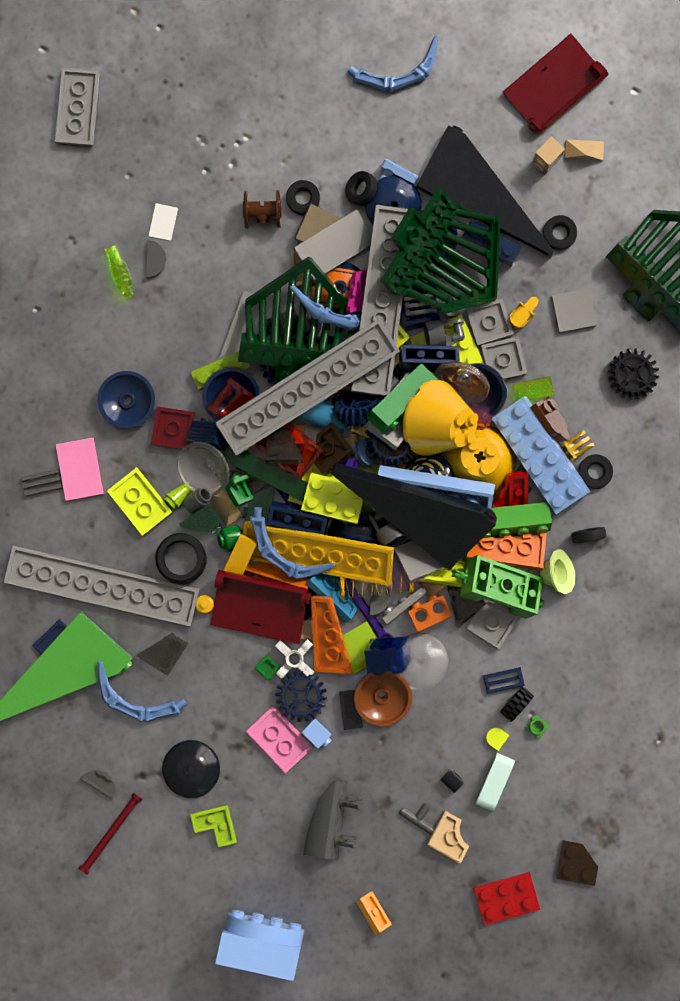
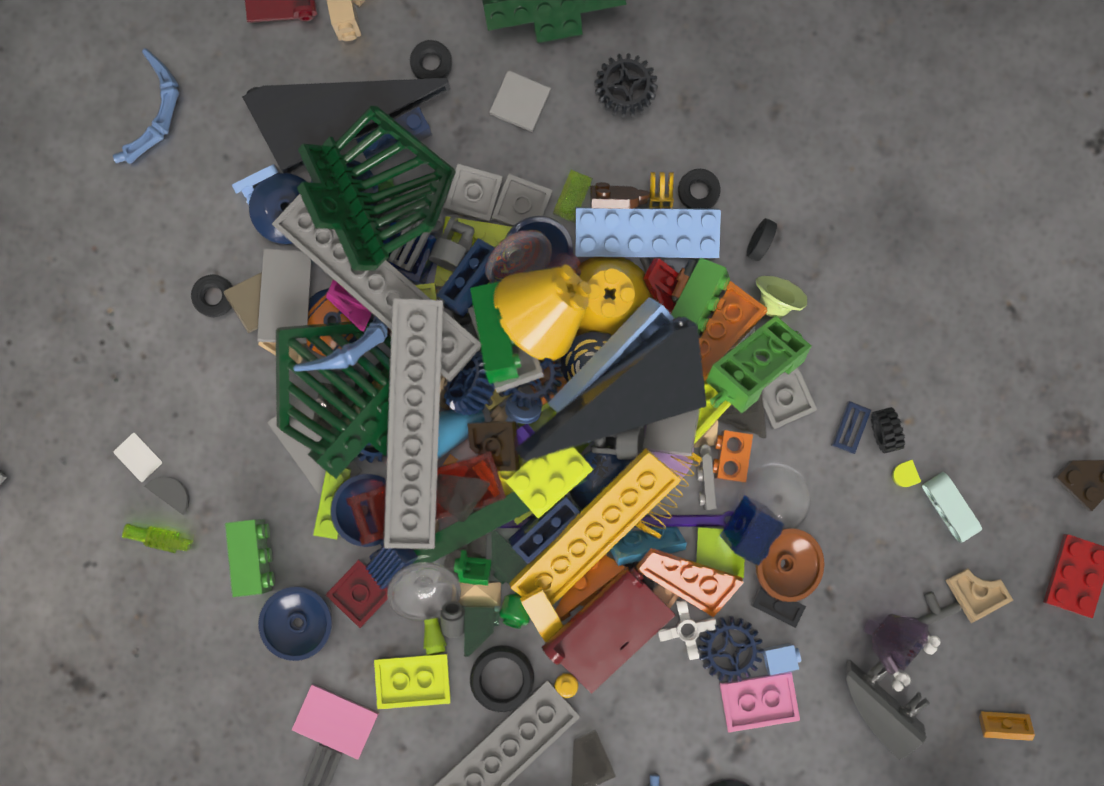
camera: 60 degrees left, 0 degrees up
reddish brown hose [243,190,282,229] -> none
medium blue animal [249,507,335,579] -> none
green tile [254,654,281,681] -> none
black tyre [345,171,377,206] -> none
dark grey tile [369,583,390,617] -> none
black brick [440,768,465,793] -> none
yellow arm [509,297,539,329] -> none
bright green plate [526,715,549,738] -> none
none -> bright green brick [225,519,275,597]
none -> dark orange piece [671,259,697,302]
none -> clear purple torso [865,614,940,691]

